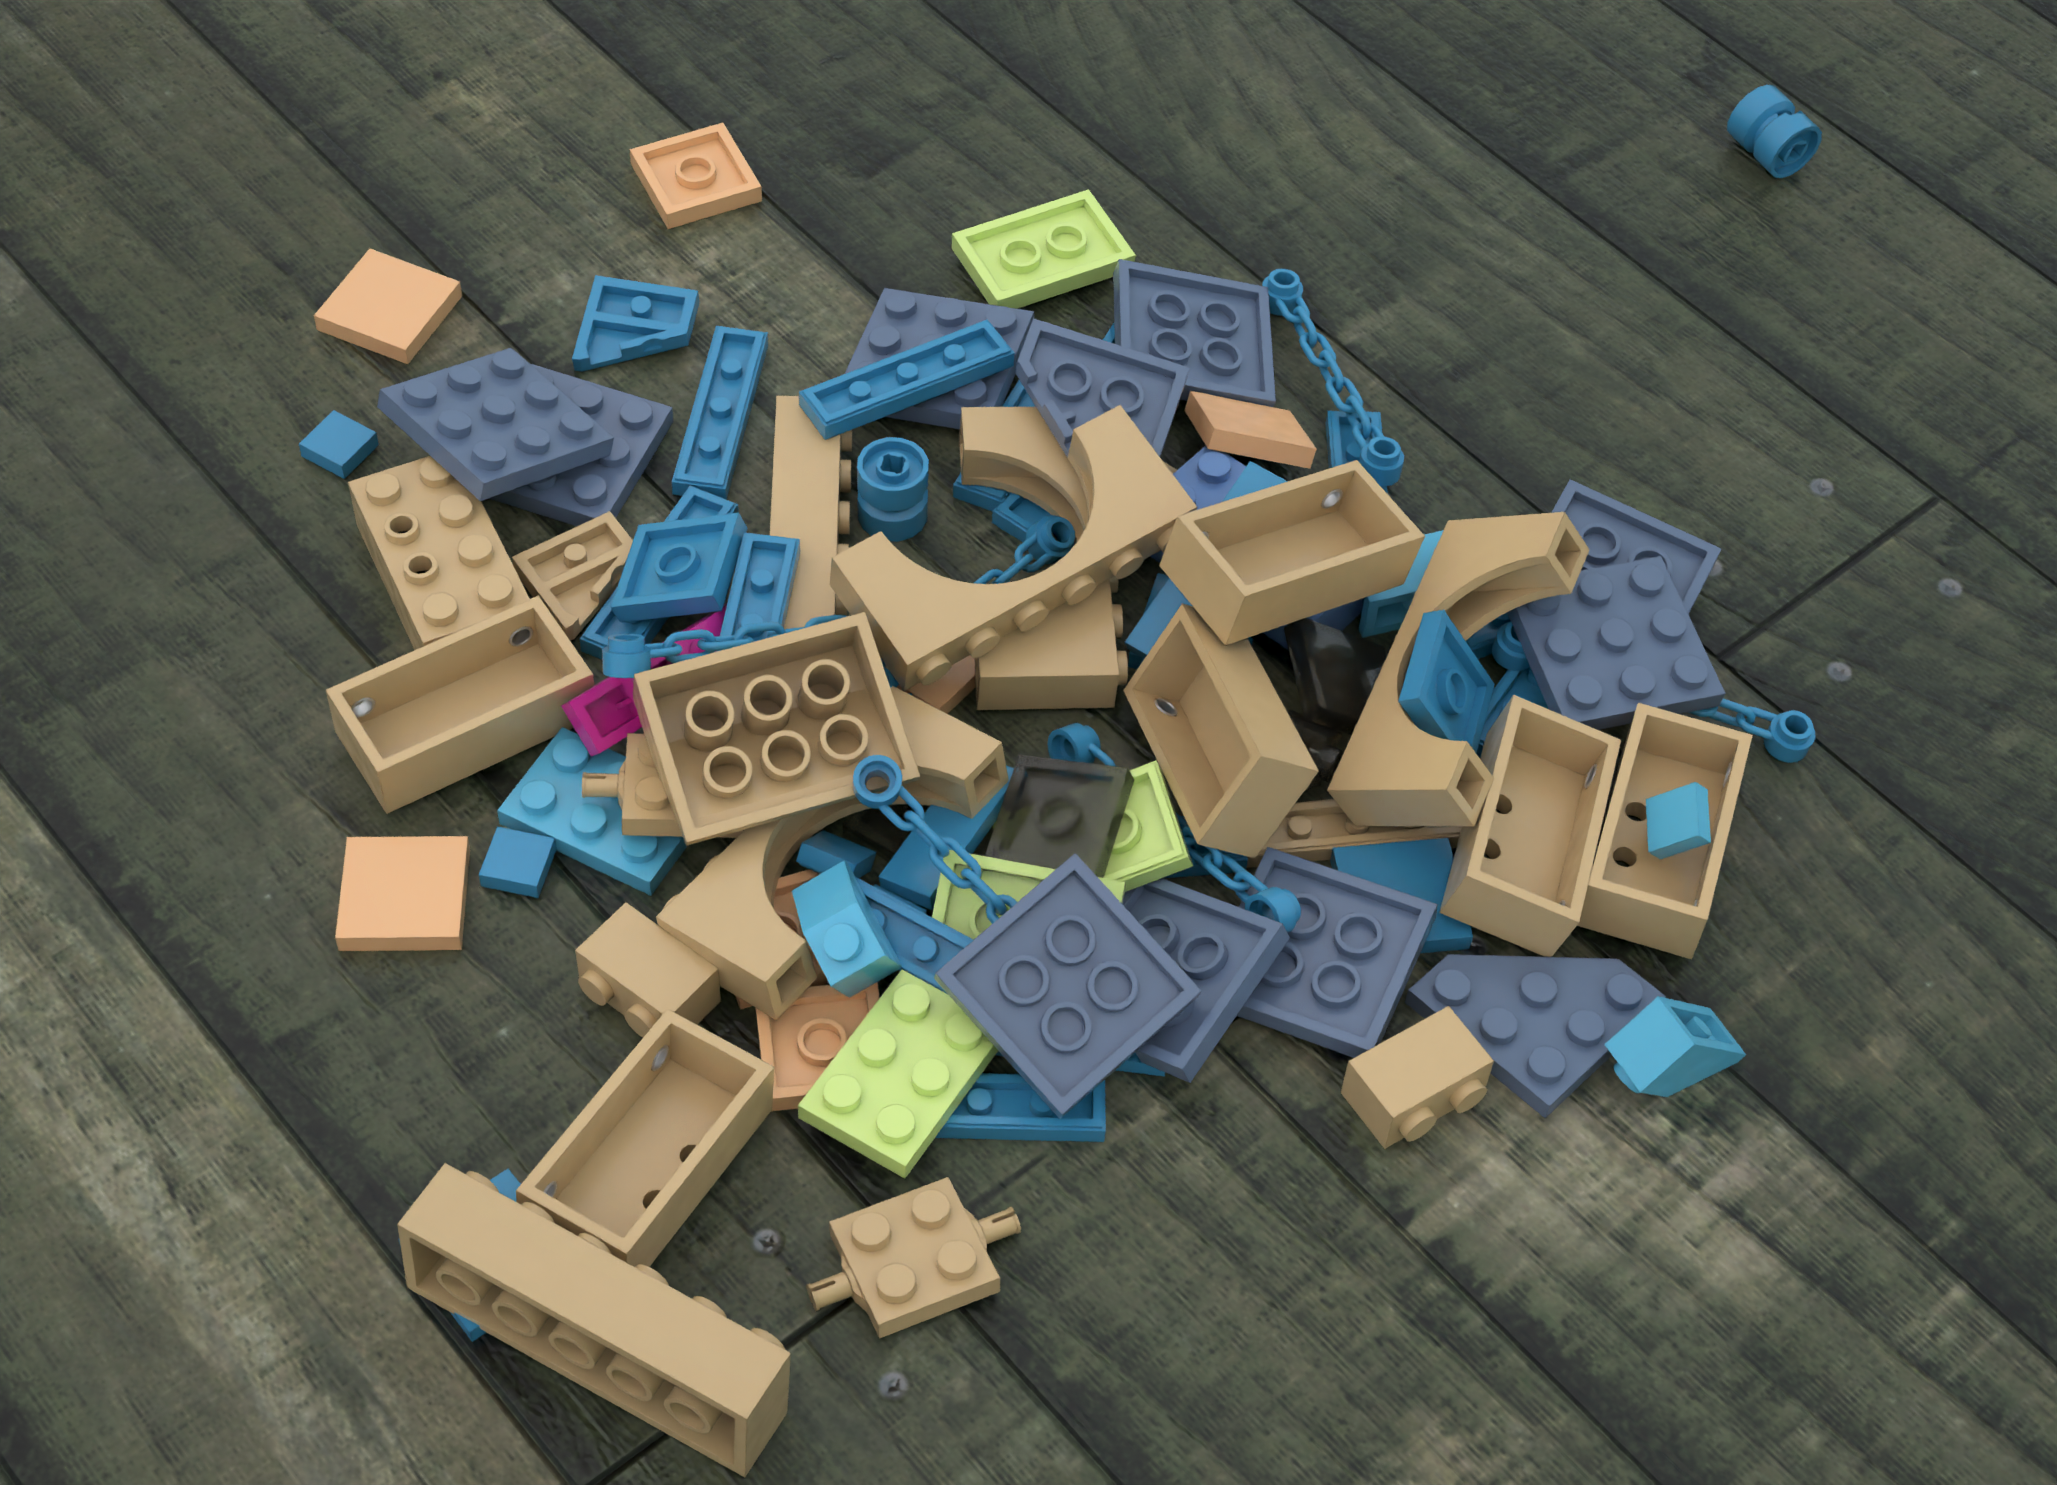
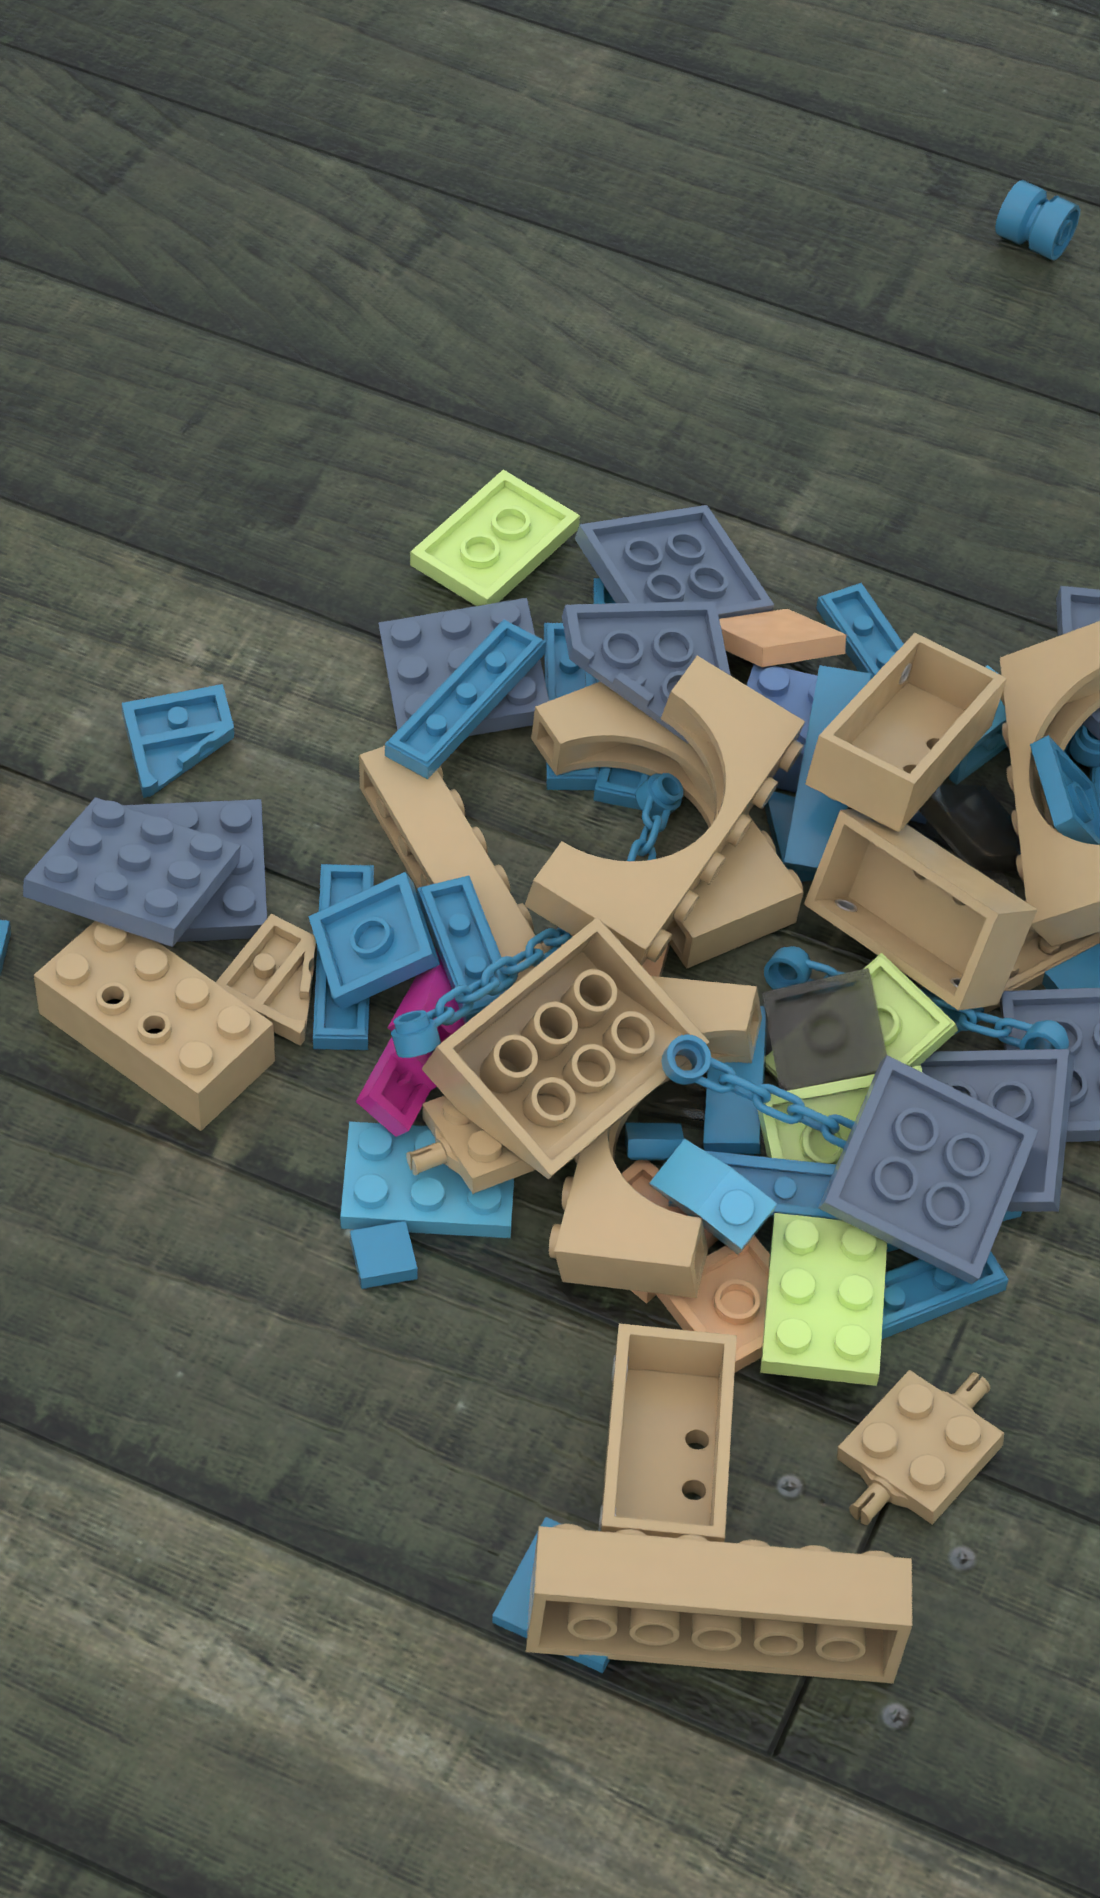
camera: 25 degrees left, 0 degrees up
tan piece [326,595,594,814] -> none
light nougat tile [335,836,470,951] -> none
tan brick [575,902,721,1037] -> none
light nougat tile [630,123,762,229] -> none
dark azure tile [672,326,768,500] -> none
dark azure wheel [857,437,929,542] -> none
dark azure piece [1262,269,1404,486] -> none

